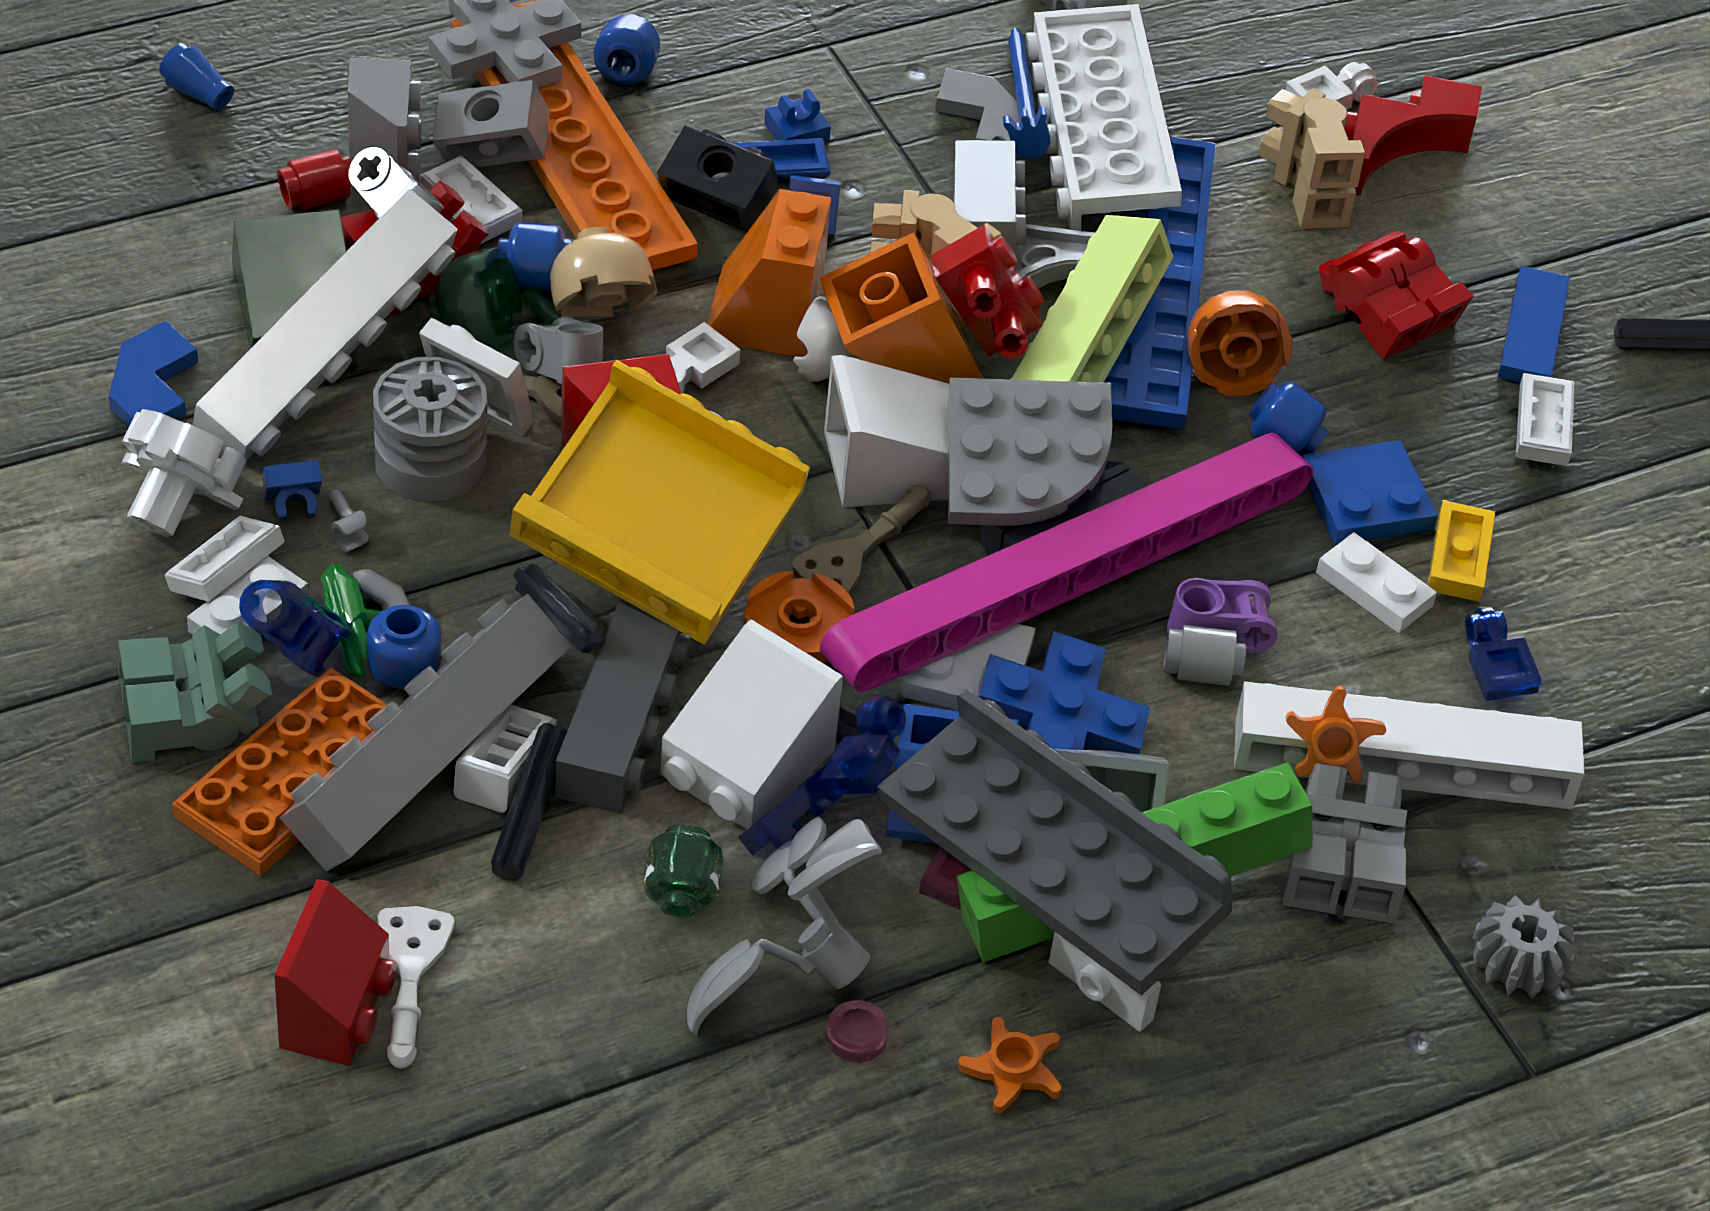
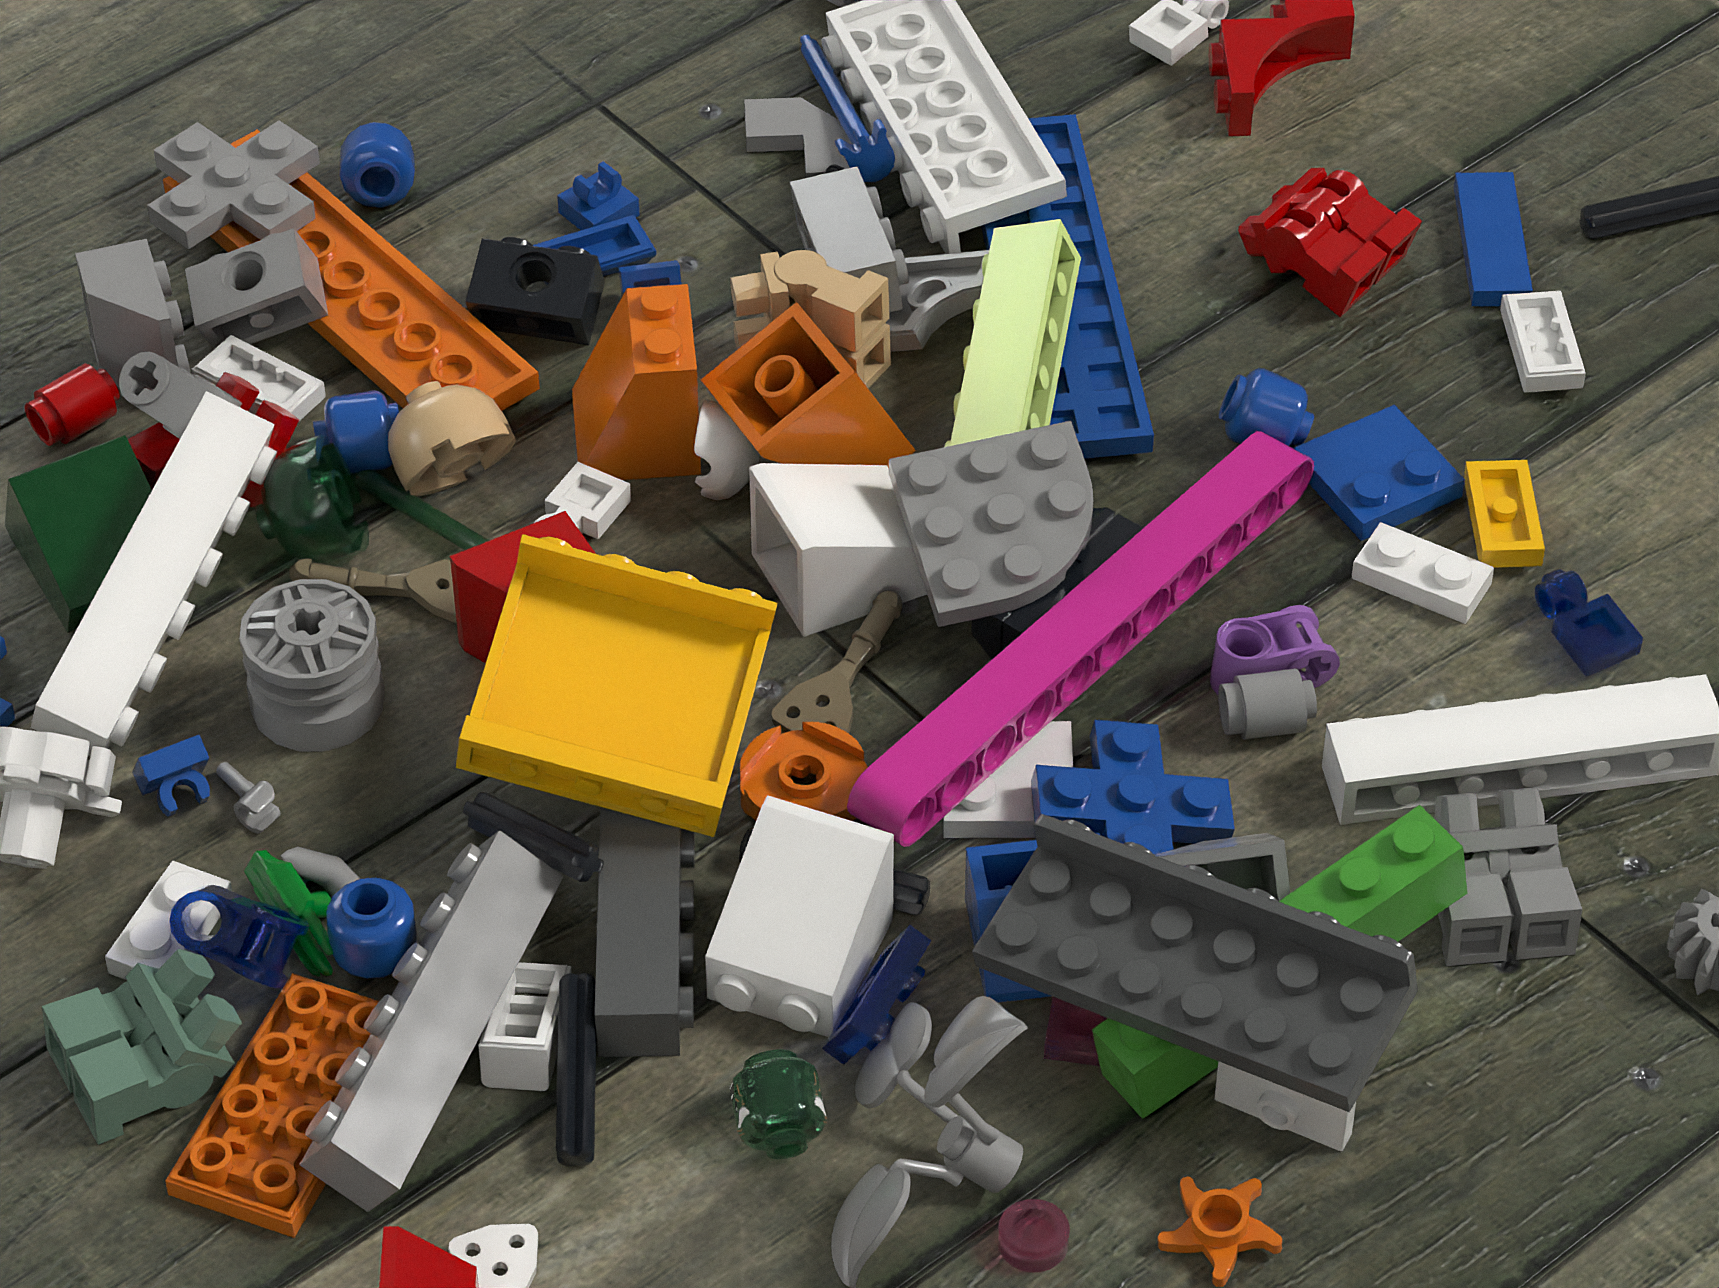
camera: 10 degrees left, 0 degrees up
white plate [165,516,285,602] -> none
white plate [419,318,535,436] -> none
light grey piece [514,317,603,384] -> none
clear blue plate [819,695,906,795] -> none
red brick [931,224,1044,358] -> none
orange cylinder [1187,290,1293,396] -> none
tan hips [1258,88,1365,229] -> none
orange animal [1285,686,1386,783] -> none

